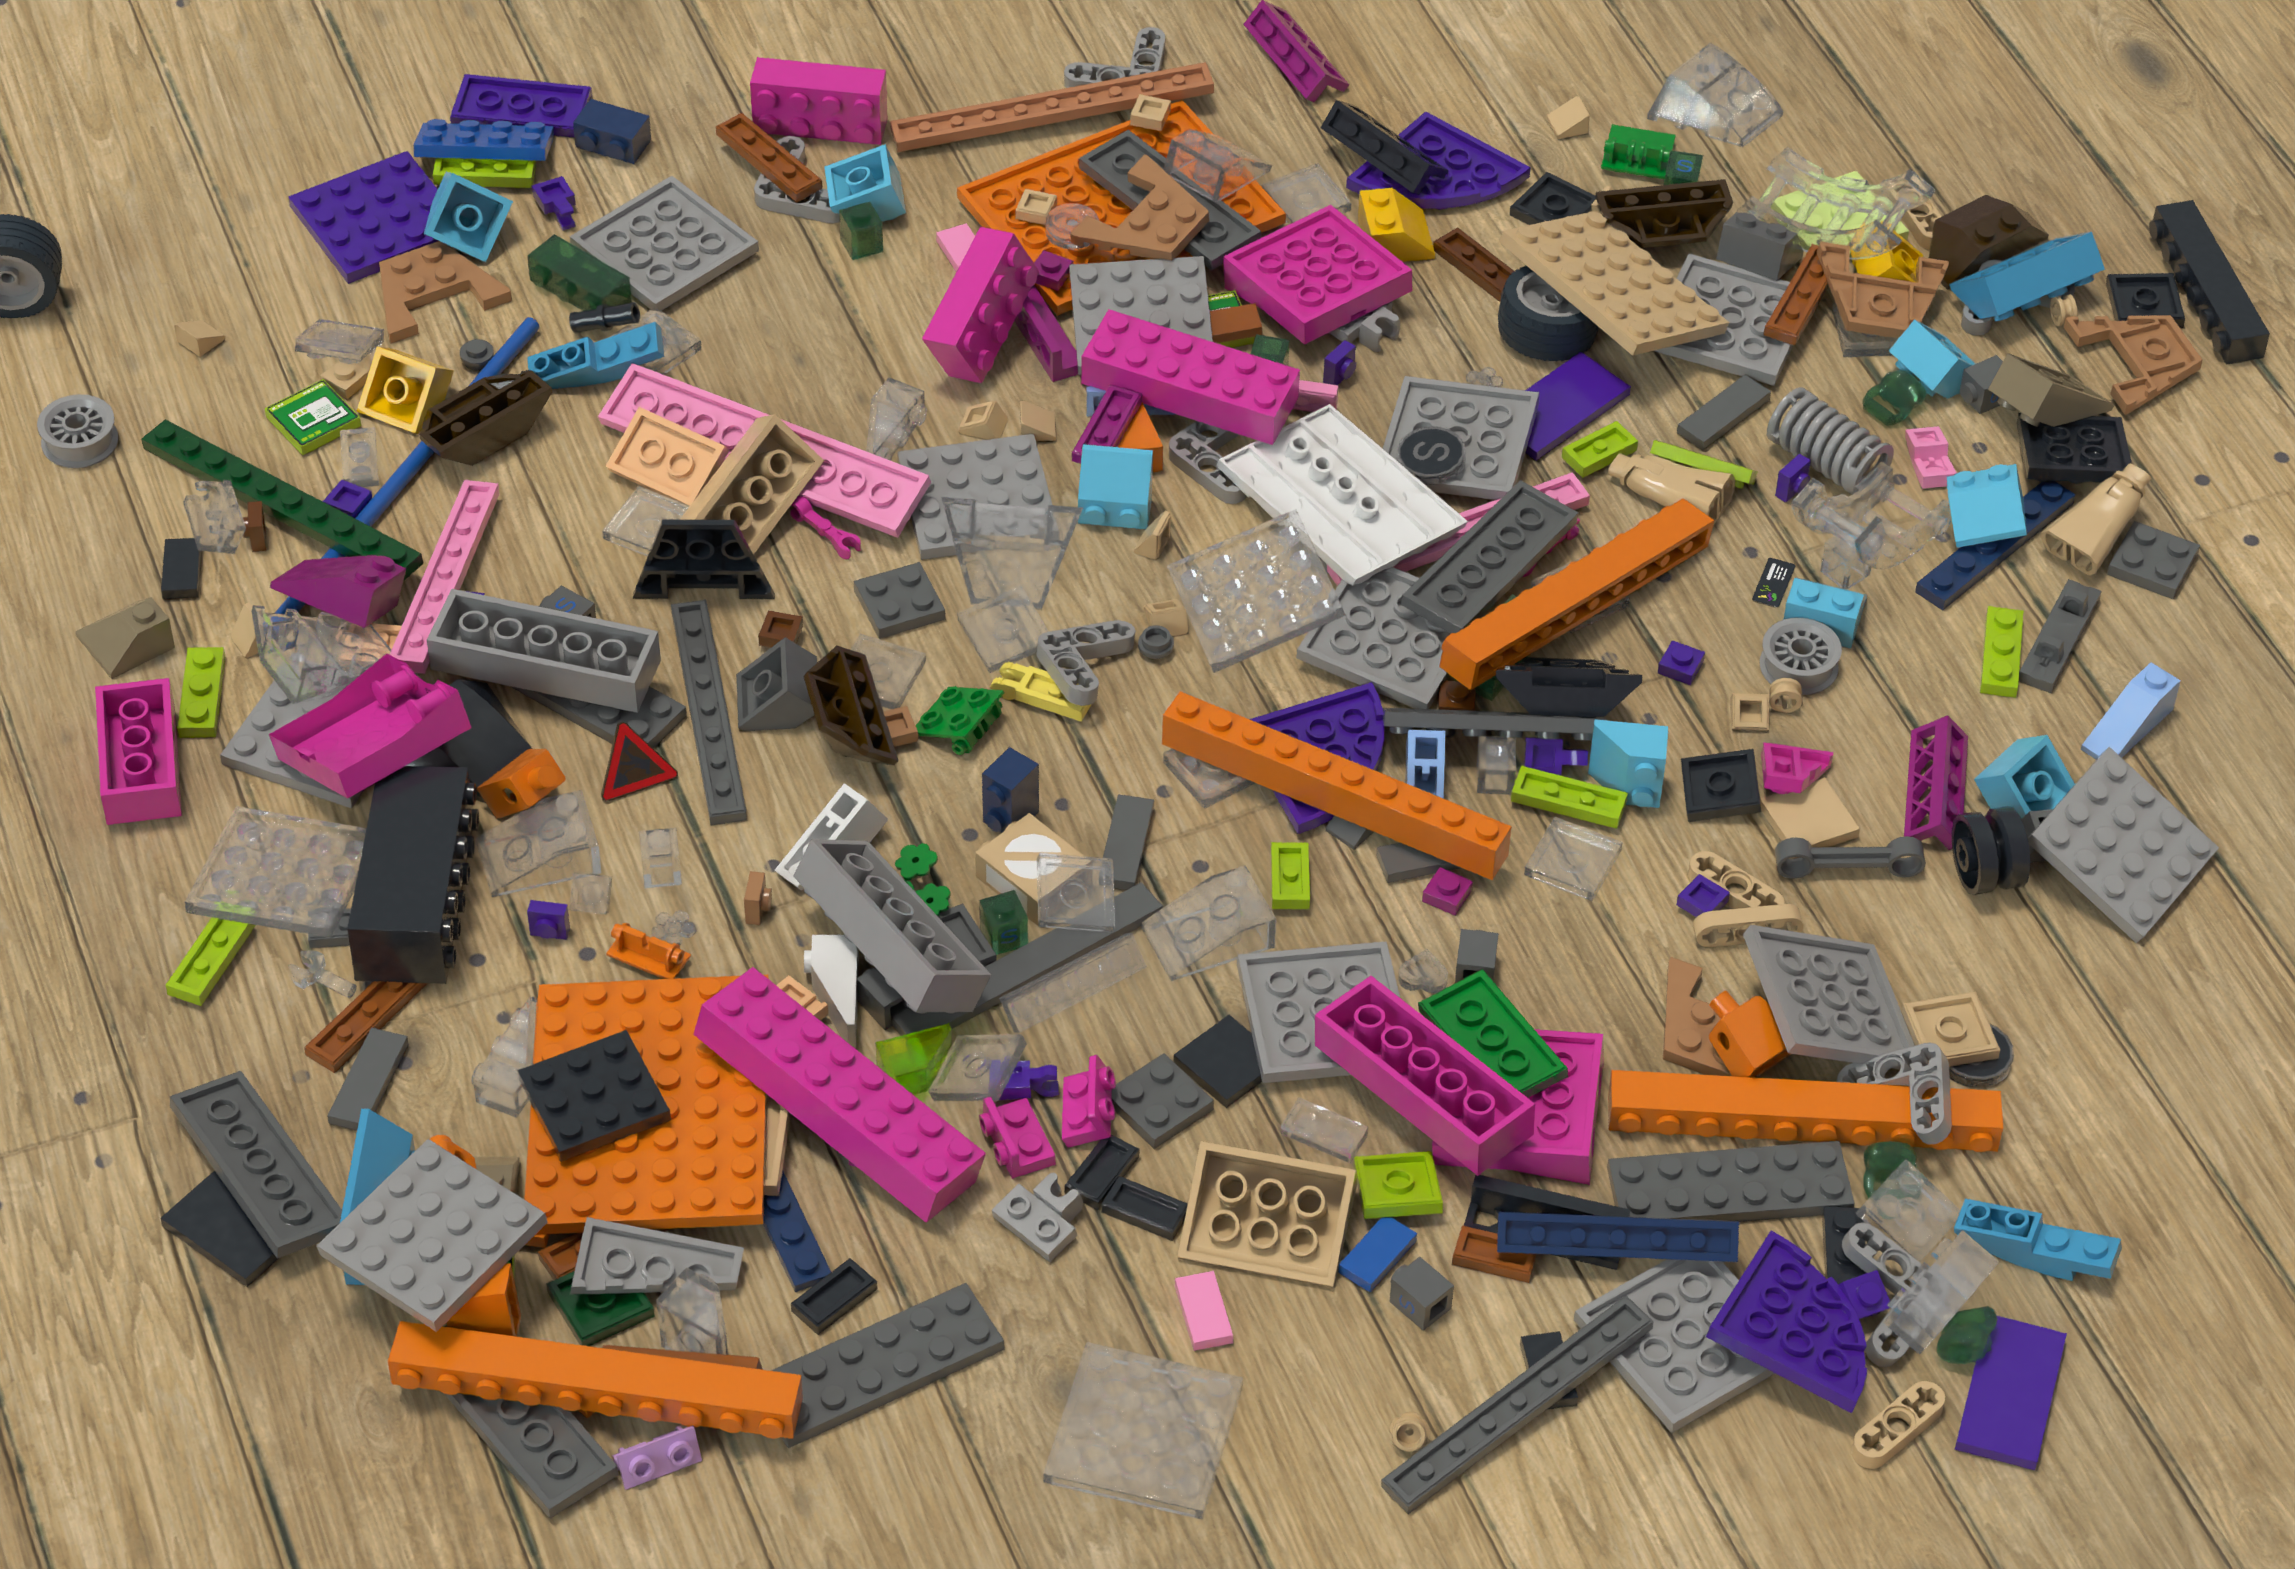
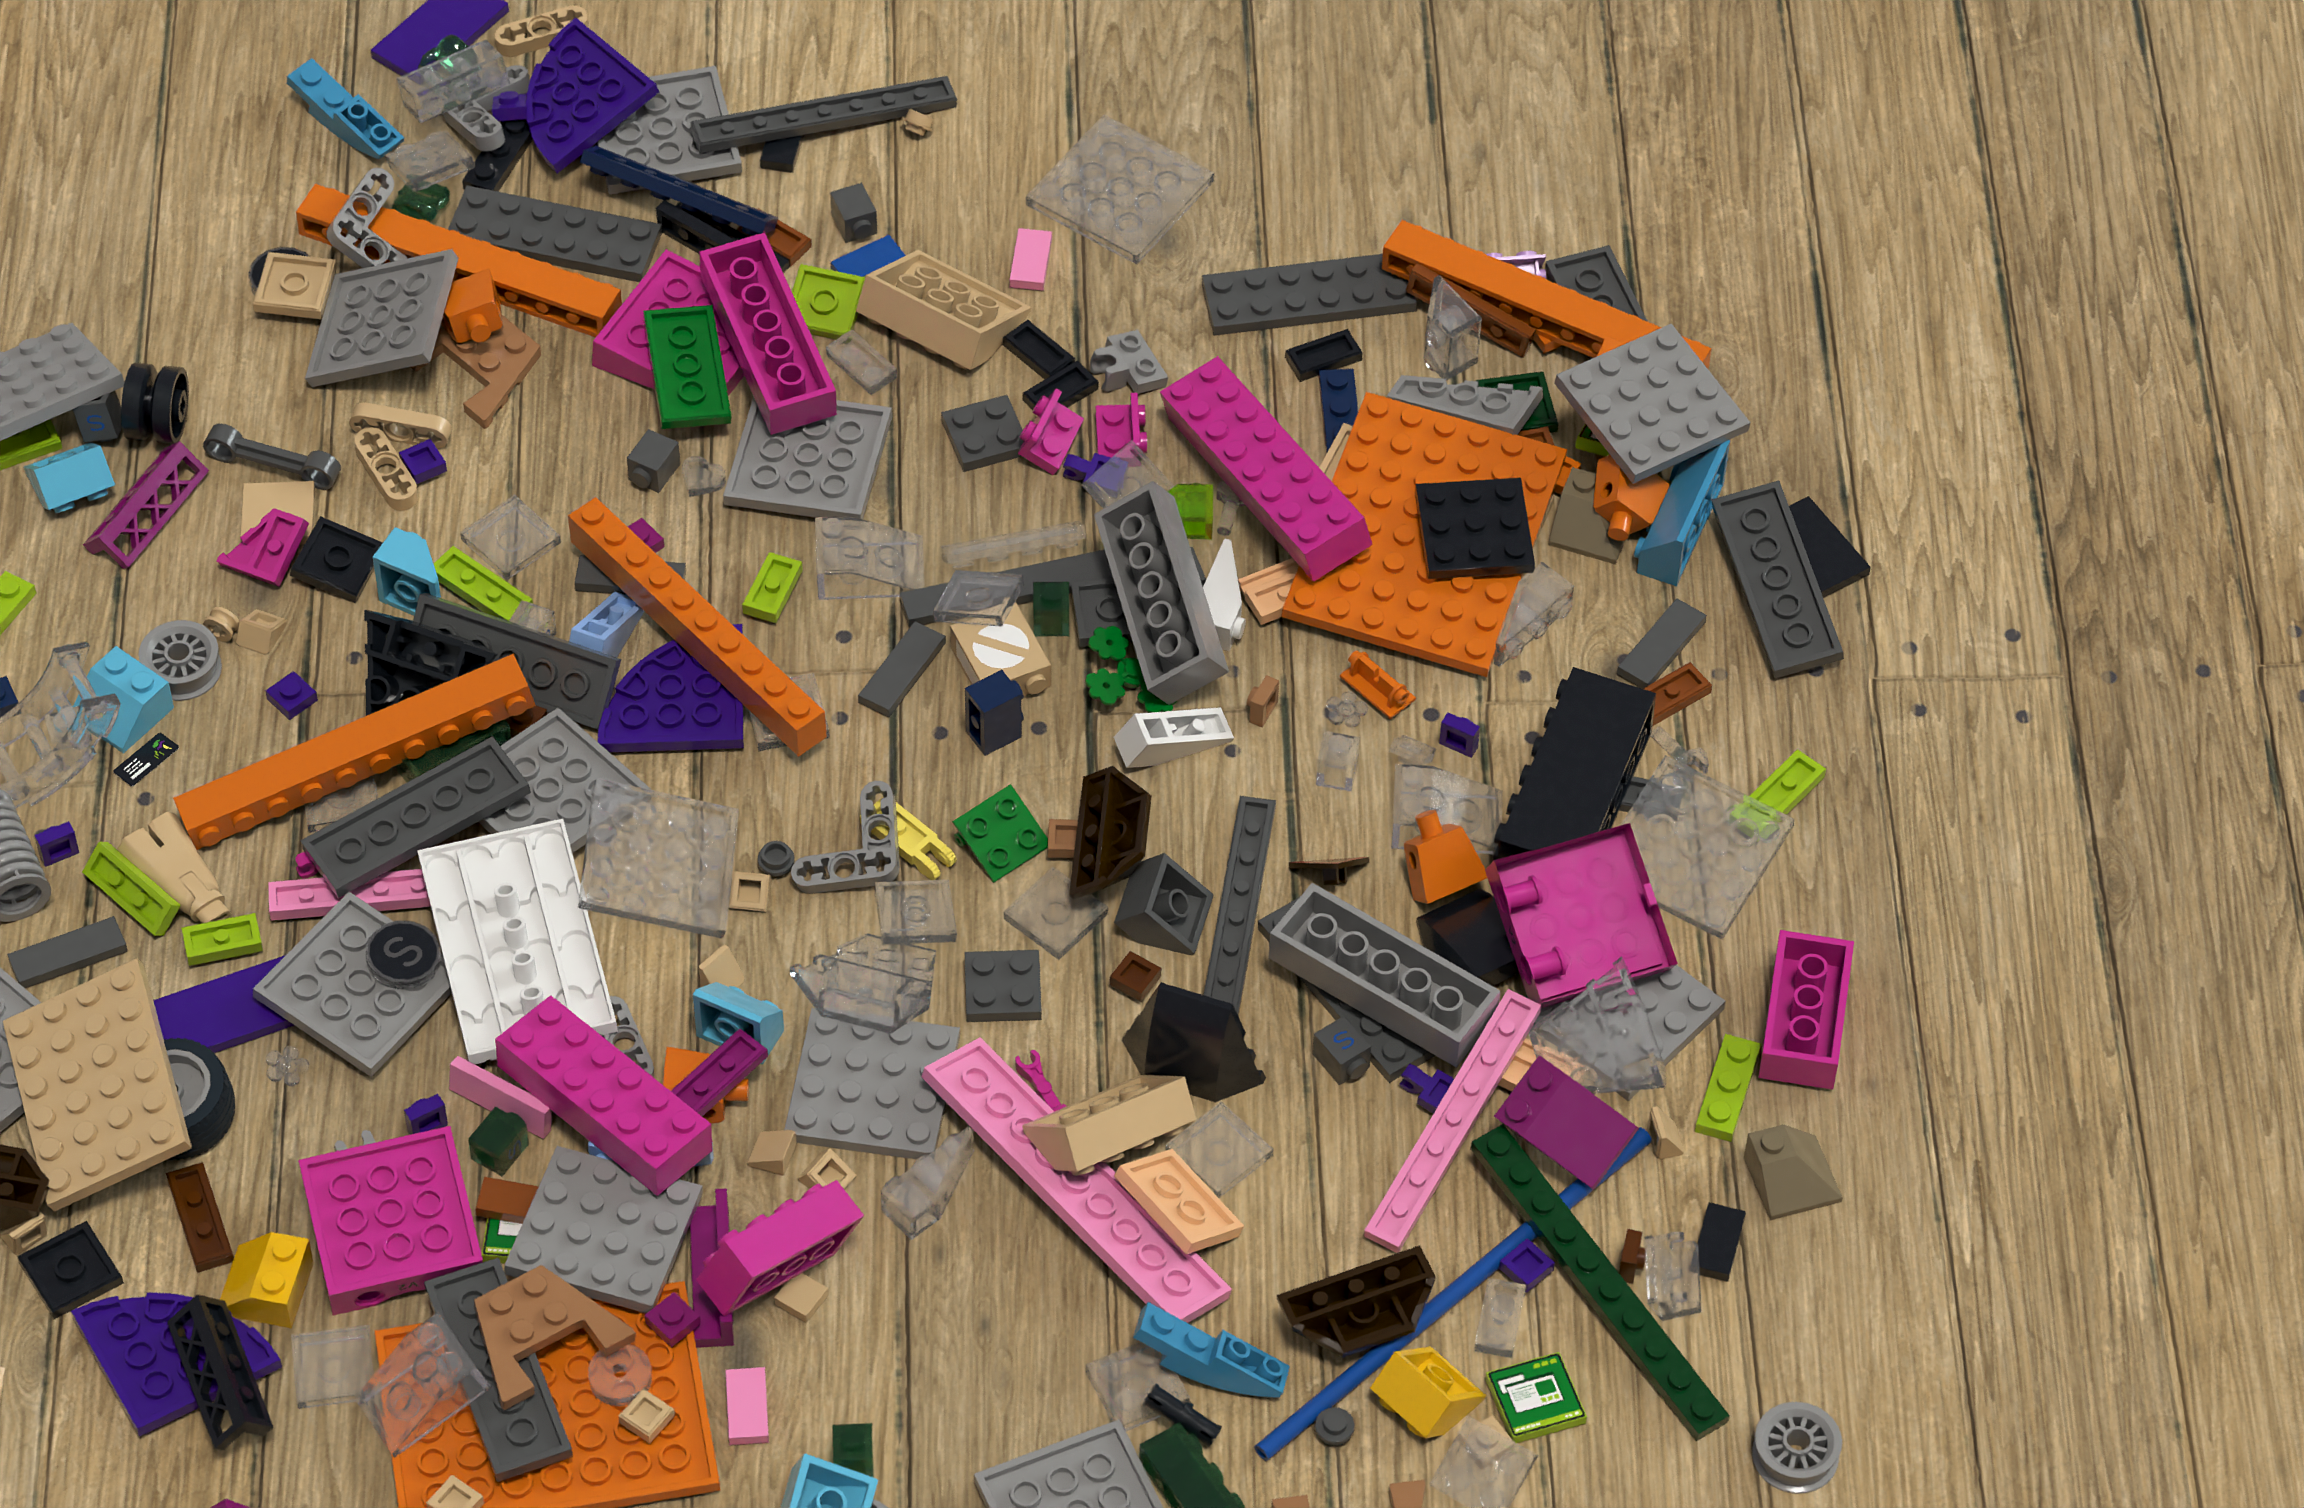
camera: 160 degrees left, 5 degrees up
black tile [1173,1015,1262,1108] -> none

